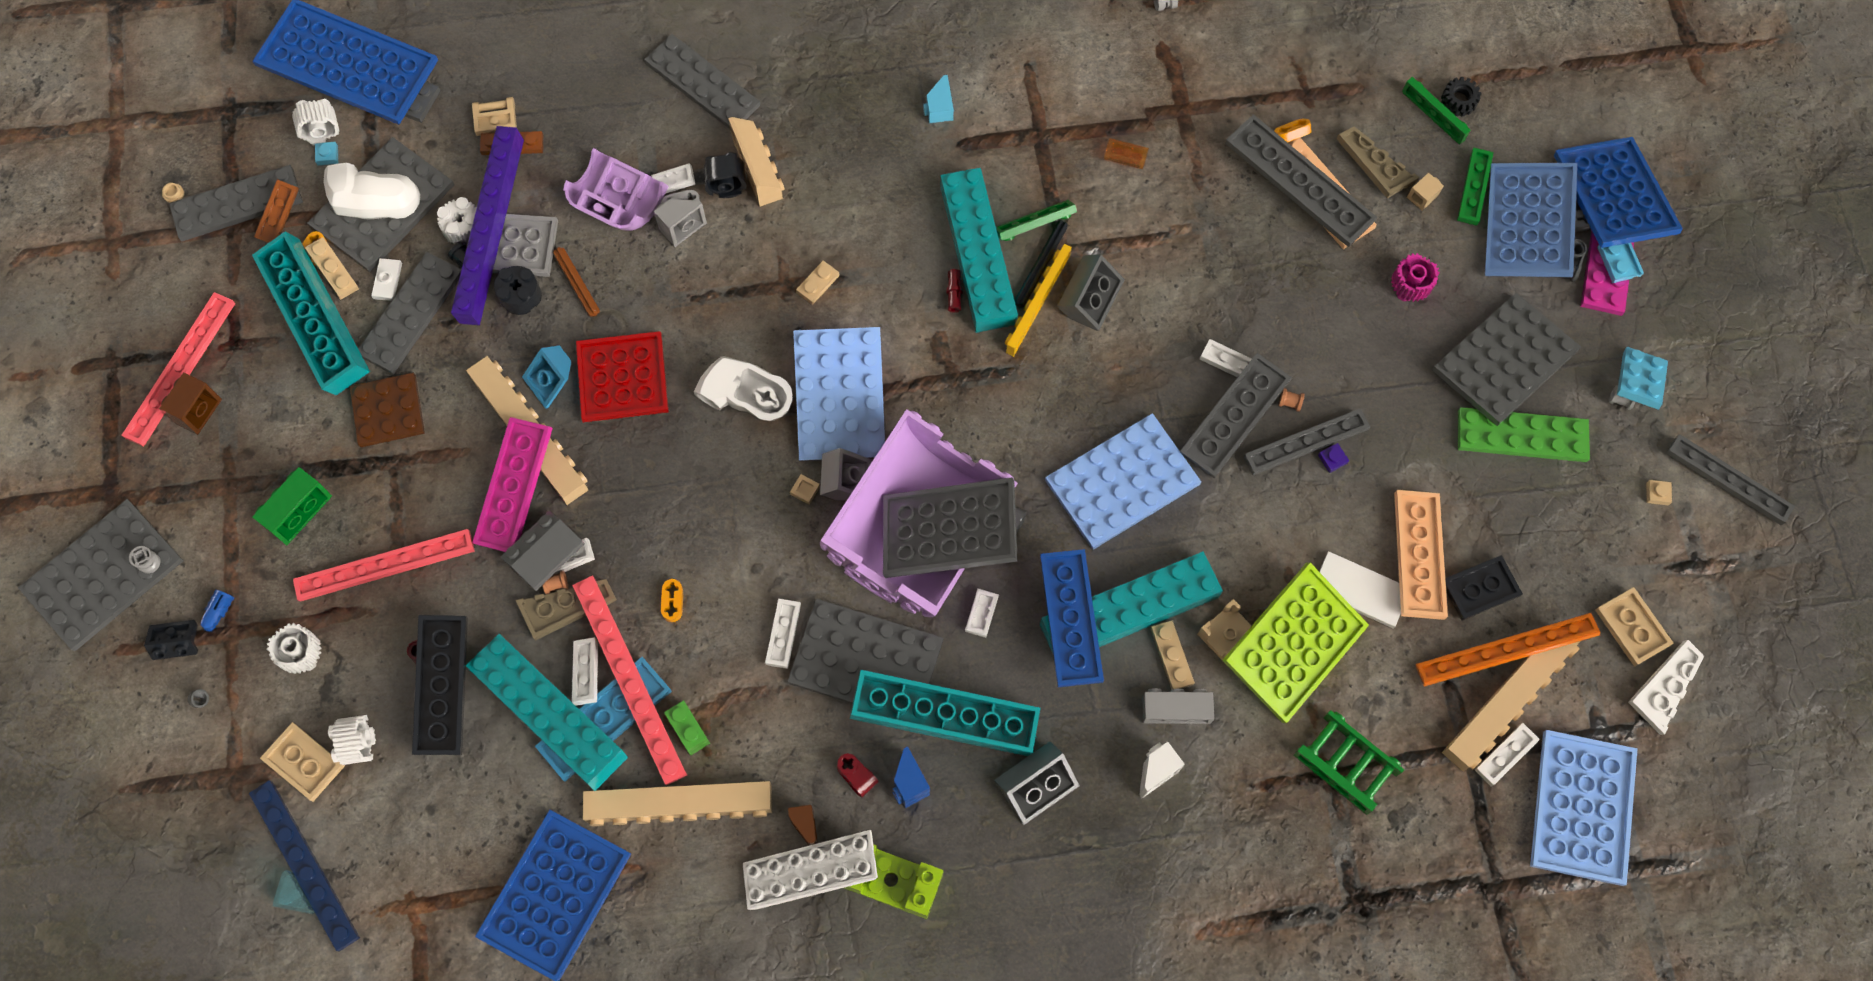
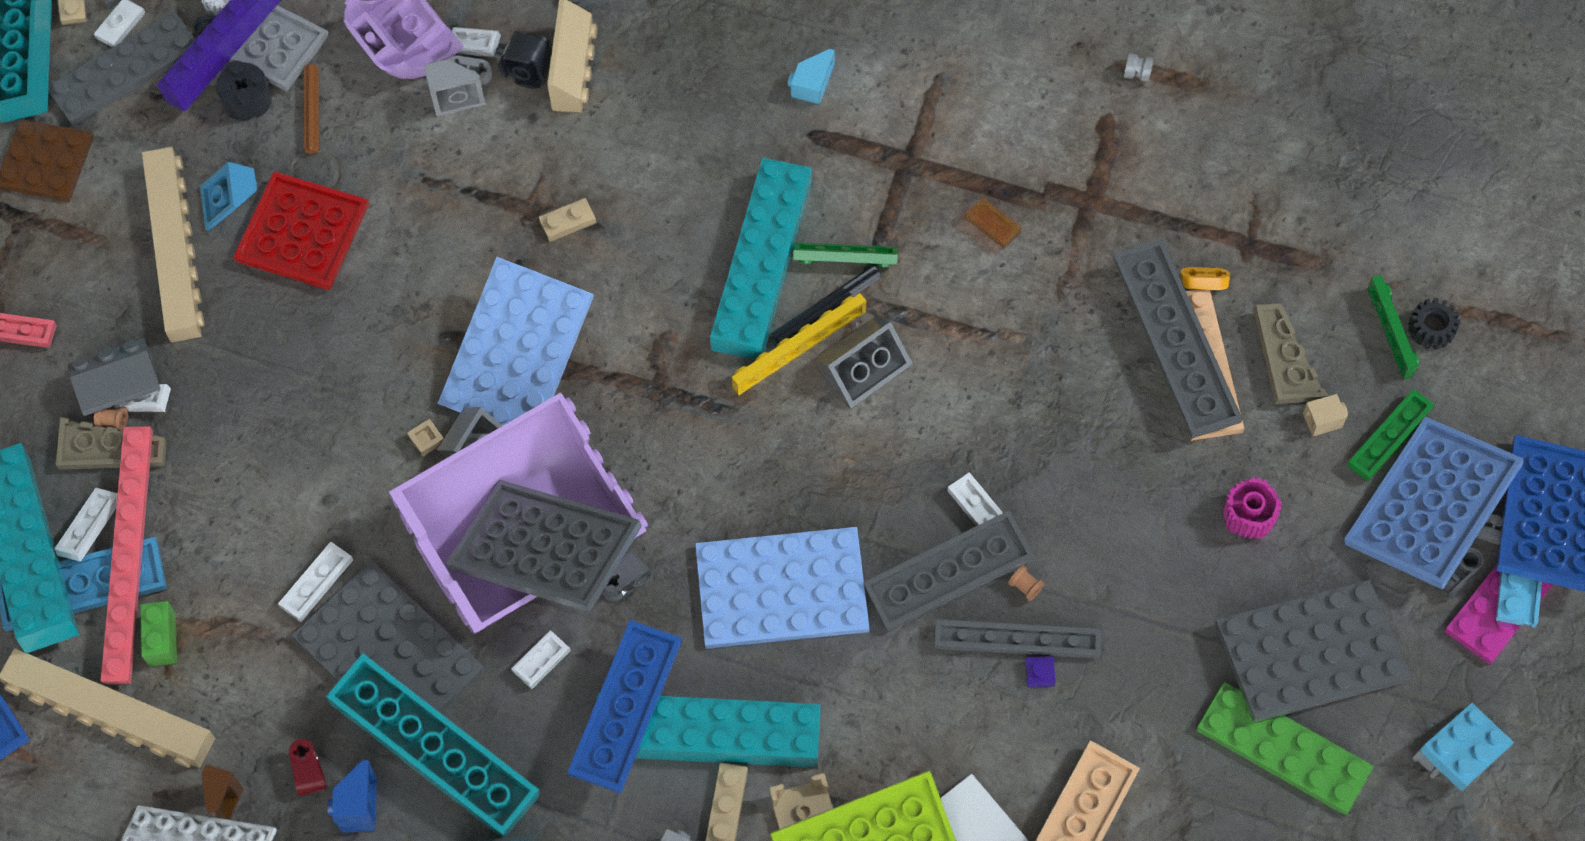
camera: 30 degrees right, 5 degrees down
dark pink plate [472,417,553,552] -> none
light orange beam [661,579,683,622] -> none
white piece [694,356,792,421] -> none
dark red pin [946,269,963,313] -> none

